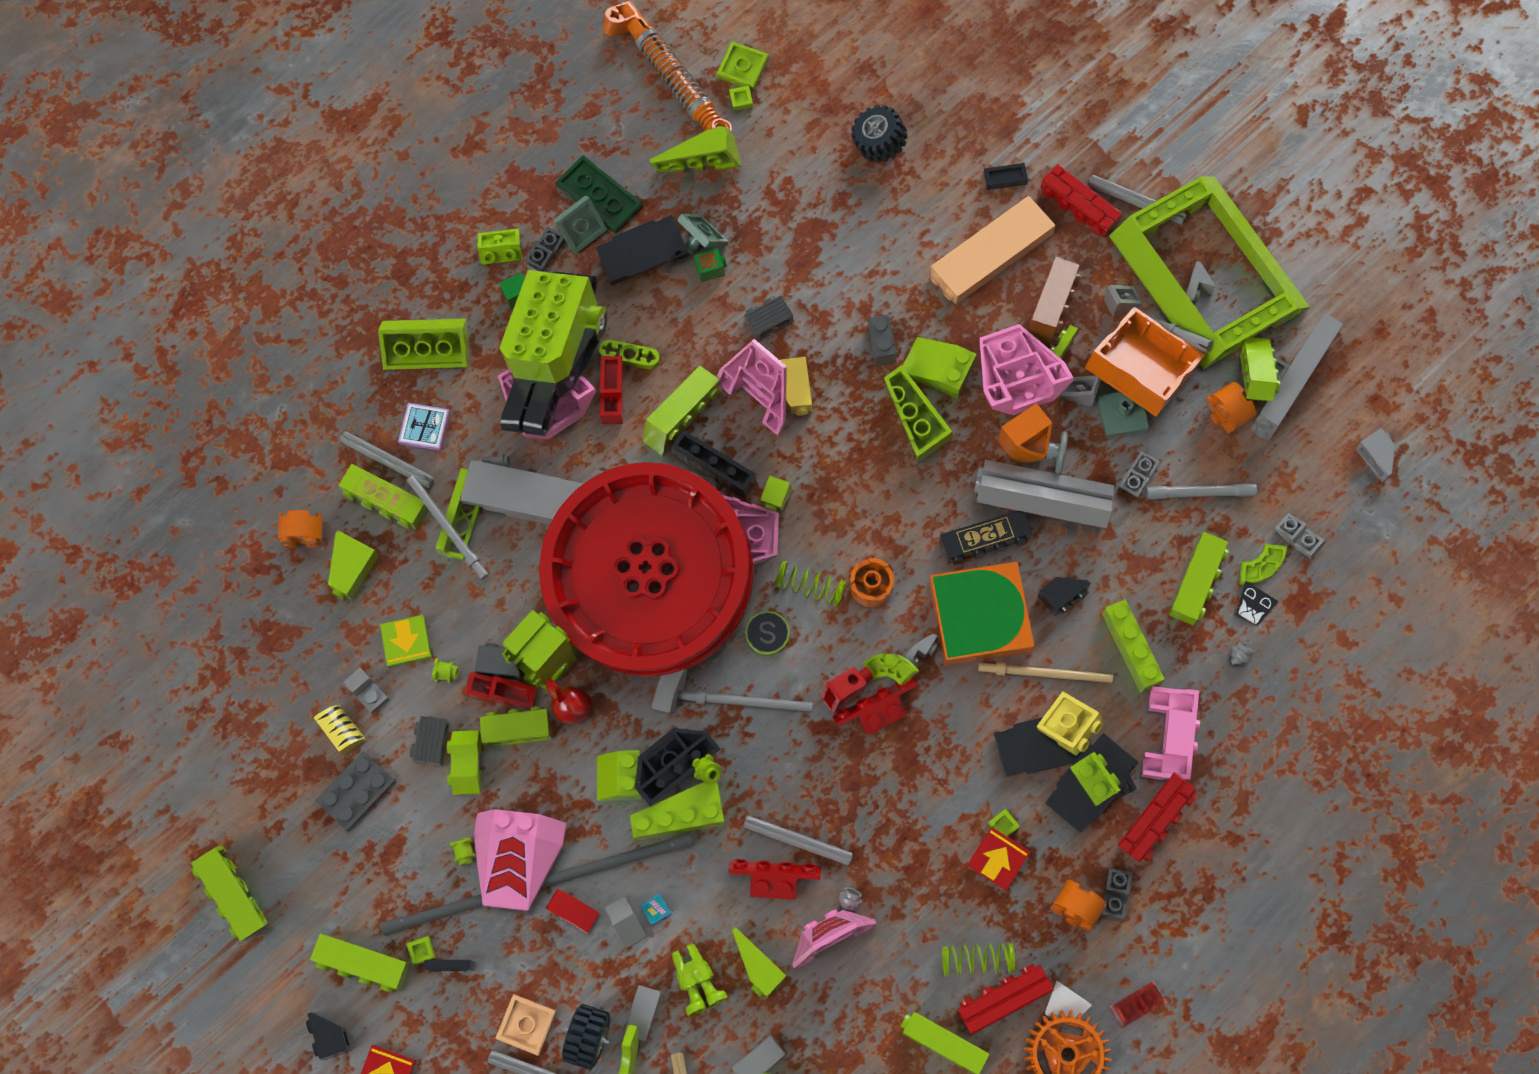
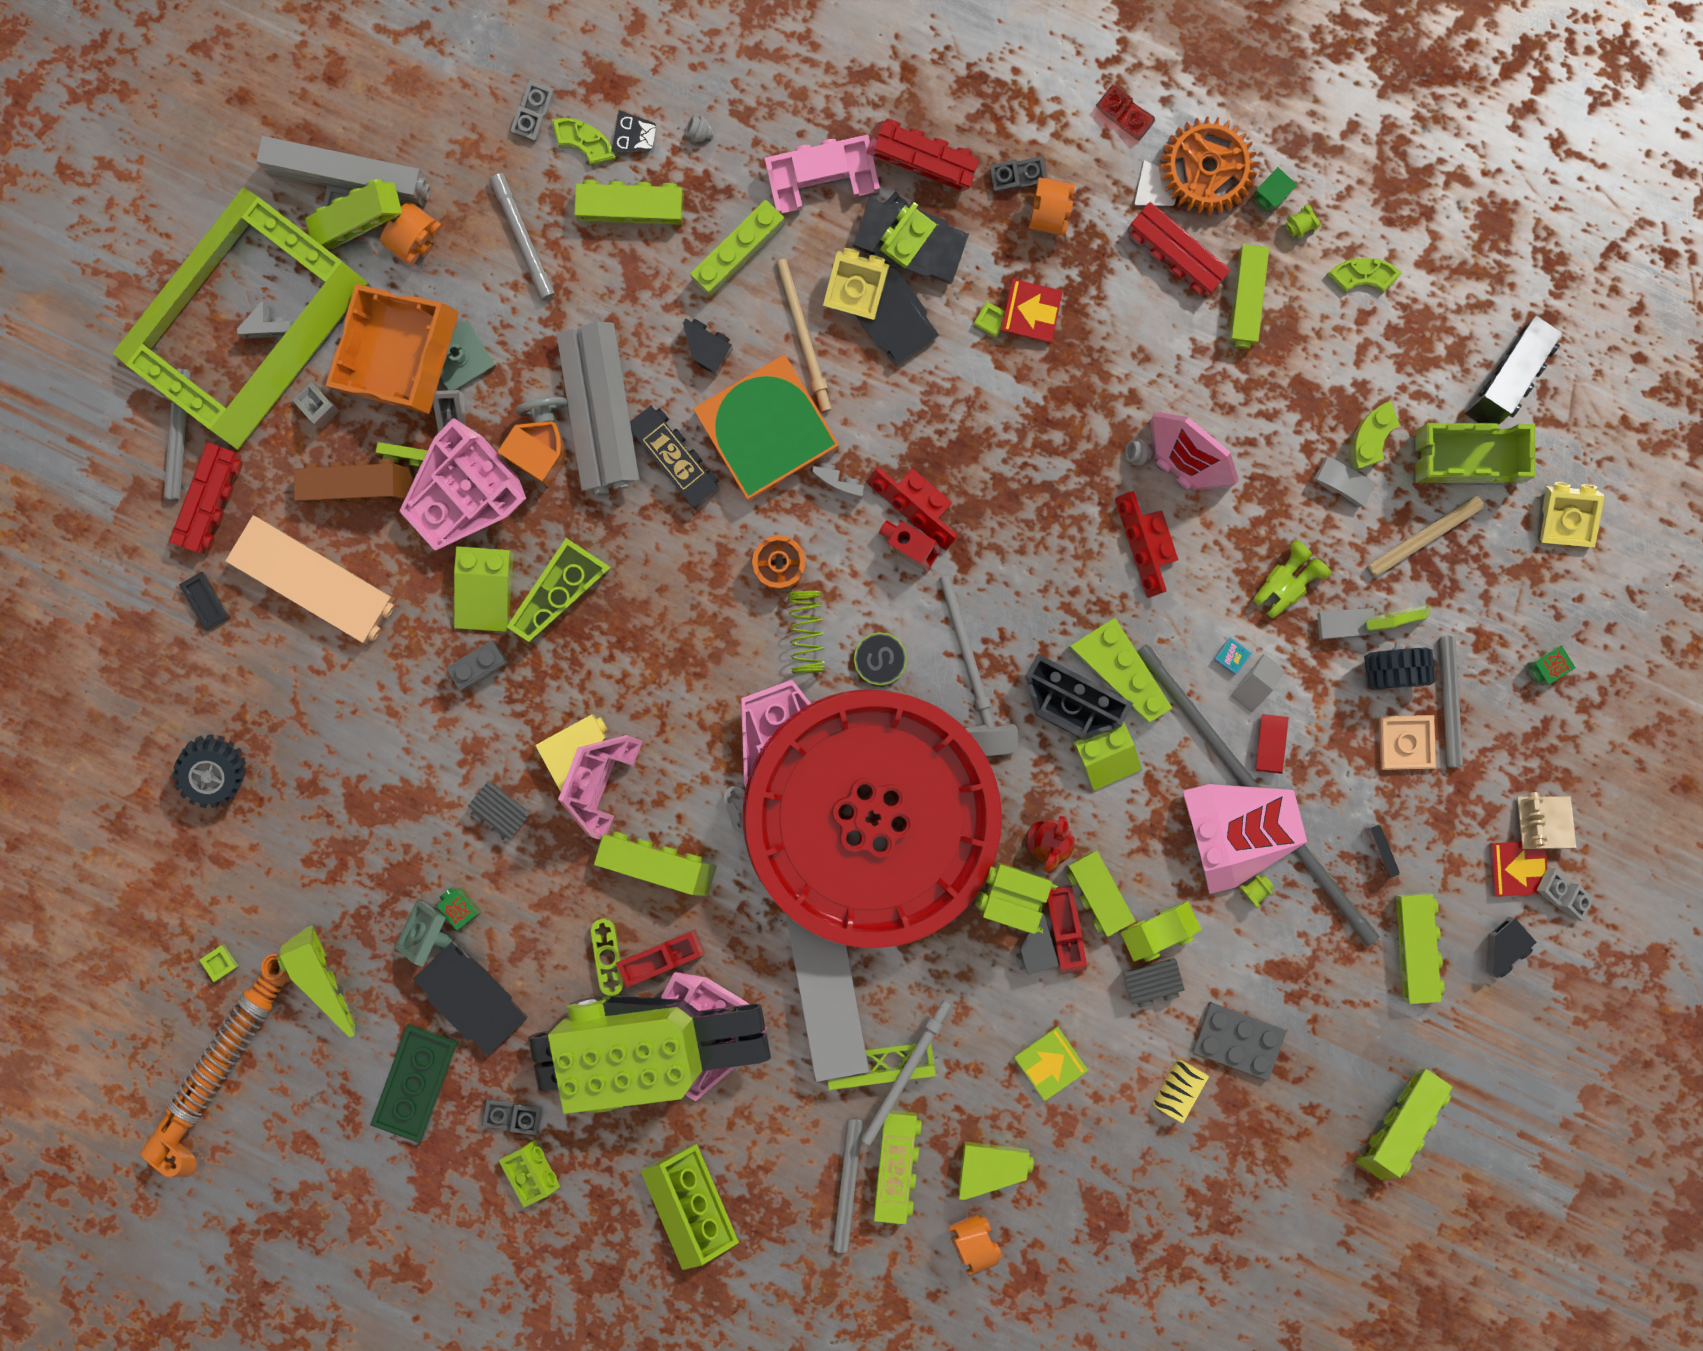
camera: 120 degrees left, 15 degrees up
light grey slope [343,668,389,714] -> none
tile [398,403,450,451] -> none
lime tile [406,936,436,966] -> none
lime brick [432,658,459,683] -> none
light grey pin [482,454,510,467] -> none
green brick [499,273,525,308] -> none
sand green tile [553,195,608,254] -> none
black brick [671,430,757,499] -> none
lime brick [692,754,721,784] -> none
lime tile [716,41,769,91] -> none
lime slope [732,927,787,998] -> none
light grey axle [744,816,853,865] -> none
lime arch [760,476,793,512] -> none
lime tile [863,654,919,685] -> none
lime piece [942,943,1015,976] -> none
light grey slope [1119,450,1160,498] -> none
light grey pin [1154,318,1213,353] -> none
light grey slope [1356,428,1395,483] -> none

